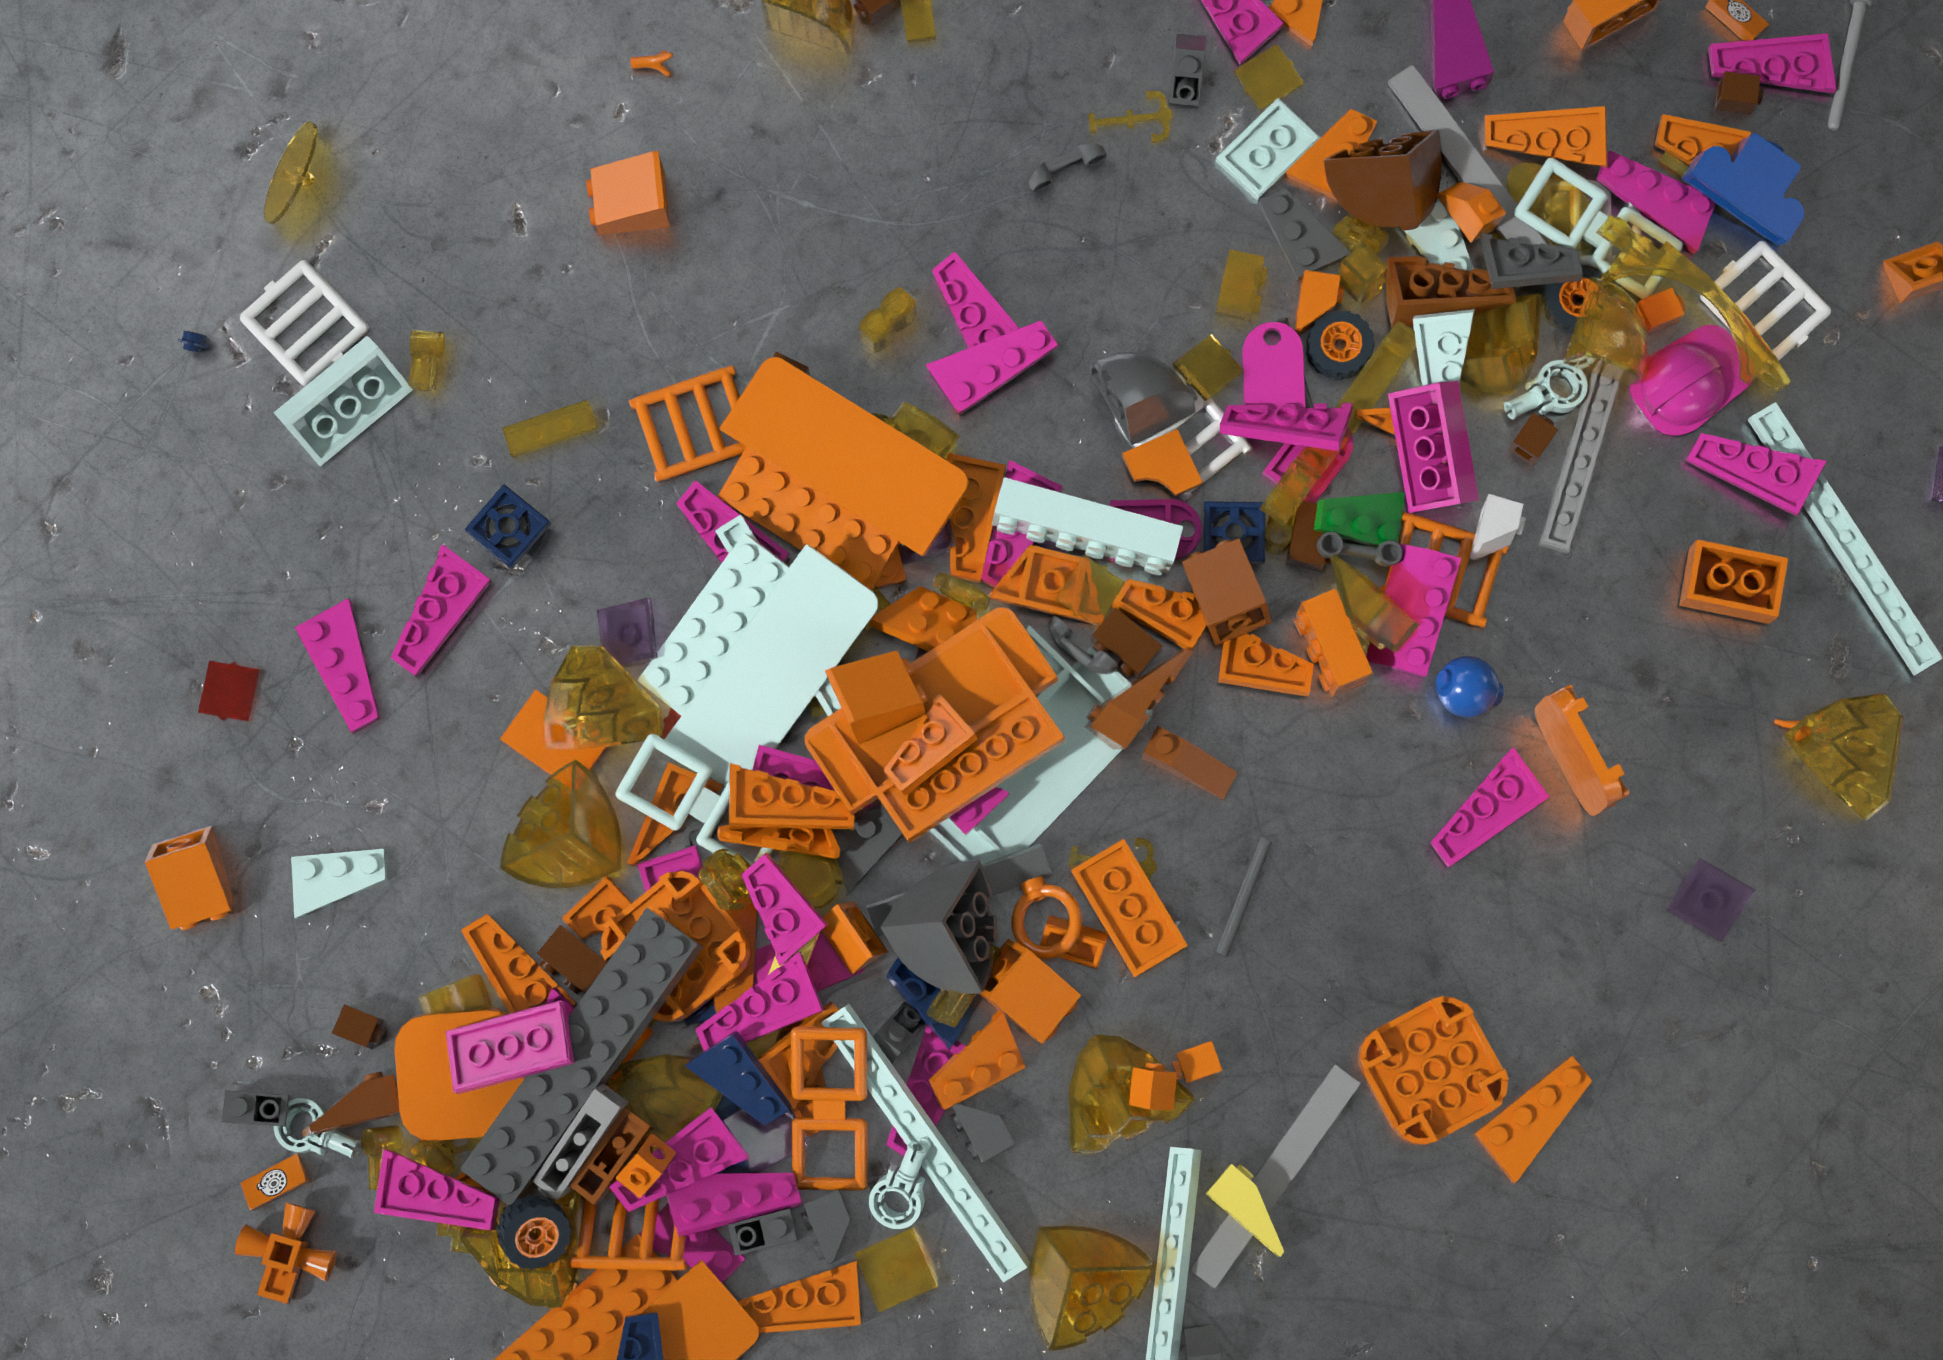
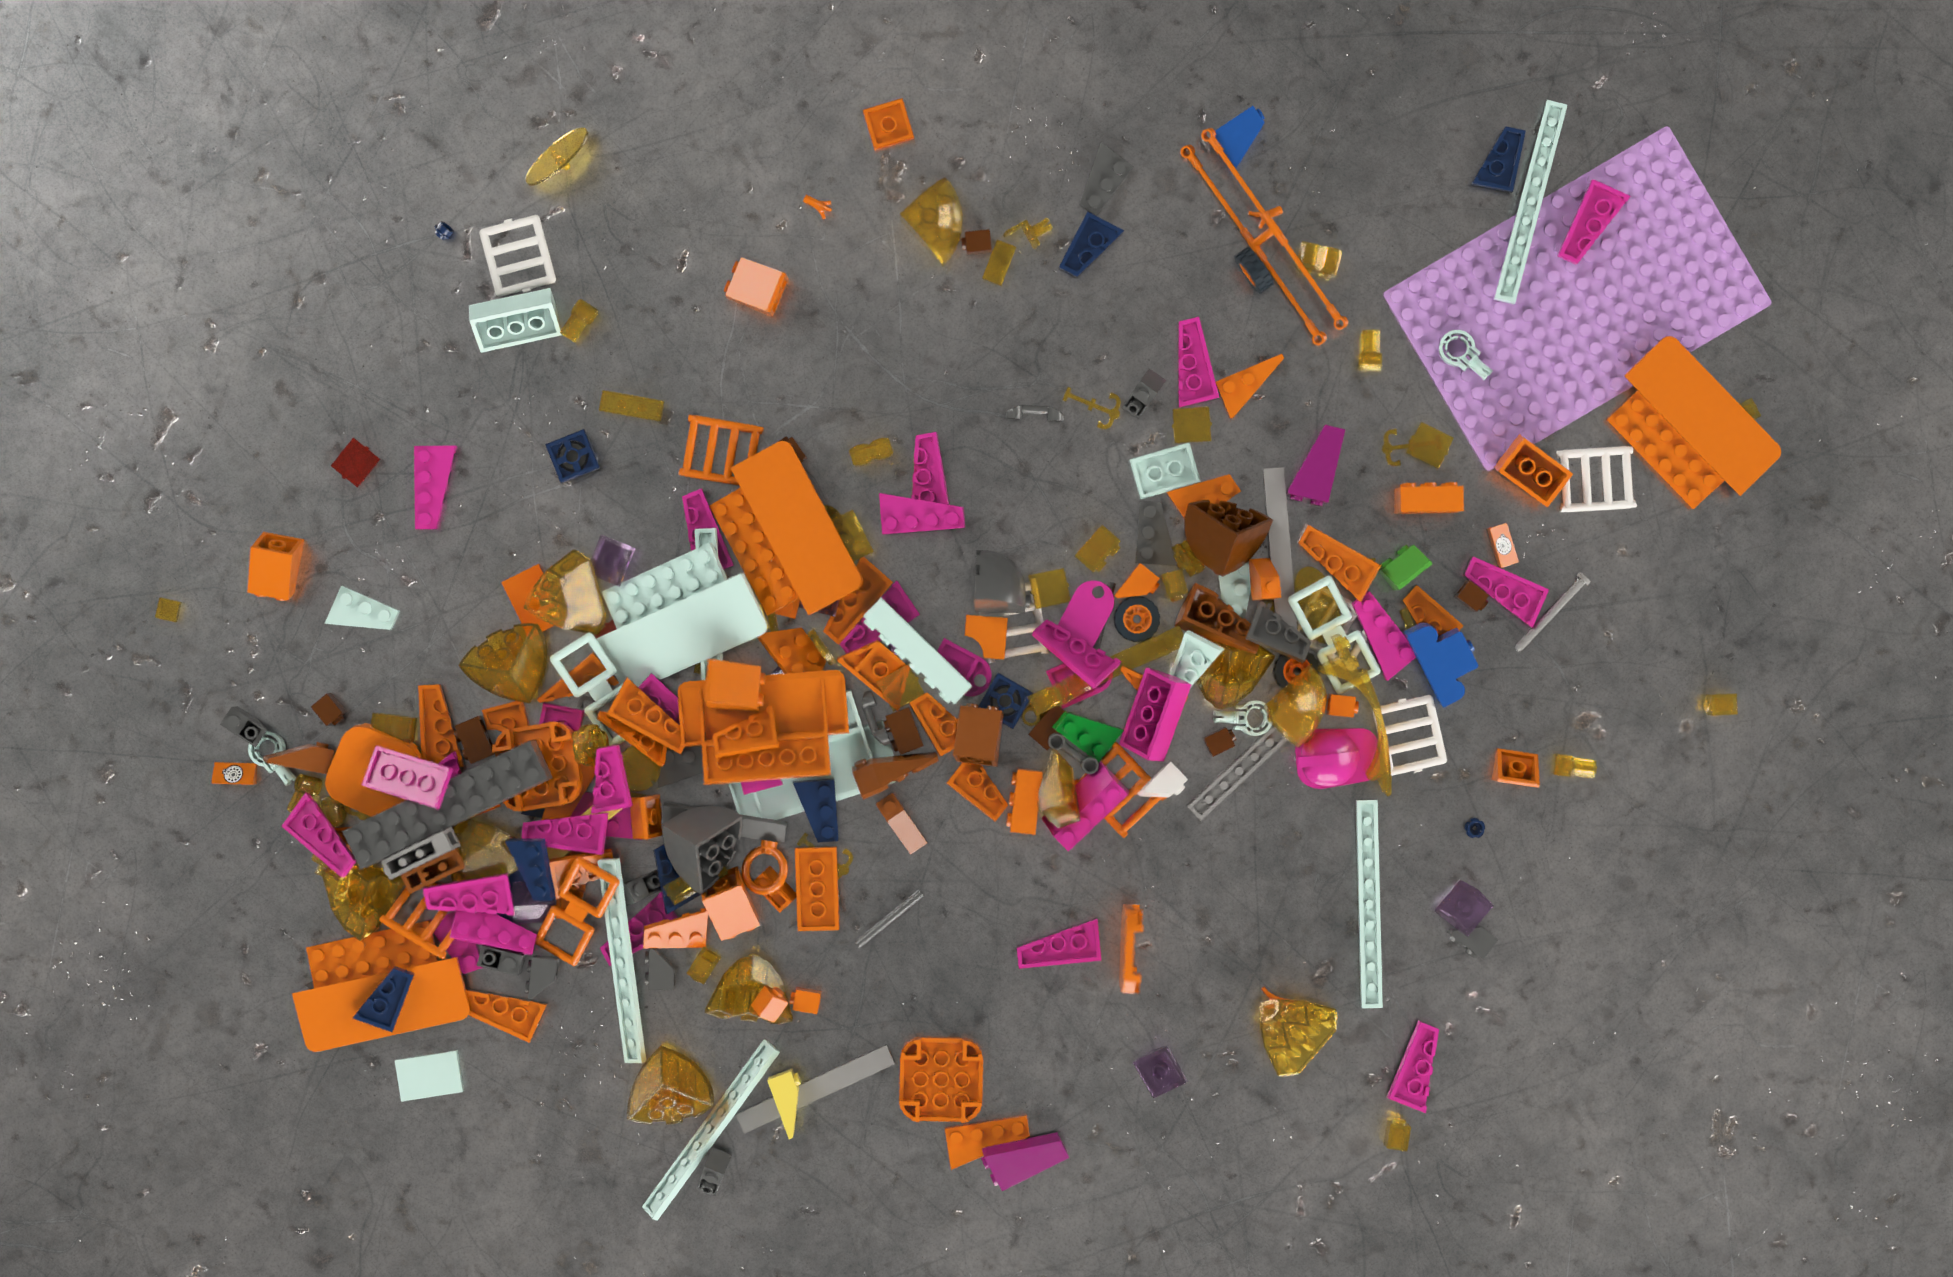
camera: 25 degrees right, 10 degrees up
orange brick [235,1202,337,1304] -> none
dark pink wing [391,544,492,678] -> none
black wheel [496,1194,572,1270] -> none
orange bracket [616,1133,676,1198] -> none
clear yellow tile [854,1228,937,1312] -> none
light aqua pin [869,1142,927,1229] -> none
blue brick [1436,656,1504,717] -> none
orange brick [1679,539,1788,624] -> none
dark pink wing [1686,433,1827,516] -> none
none -> clear yellow tile [155,597,182,622]
none -> clear yellow brick [686,947,721,985]
none -> dark blue wing [793,778,839,843]
none -> magenta slope [981,1132,1069,1191]
none -> bright green slope [1378,544,1433,590]
none -> dark blue plate [1465,818,1485,838]

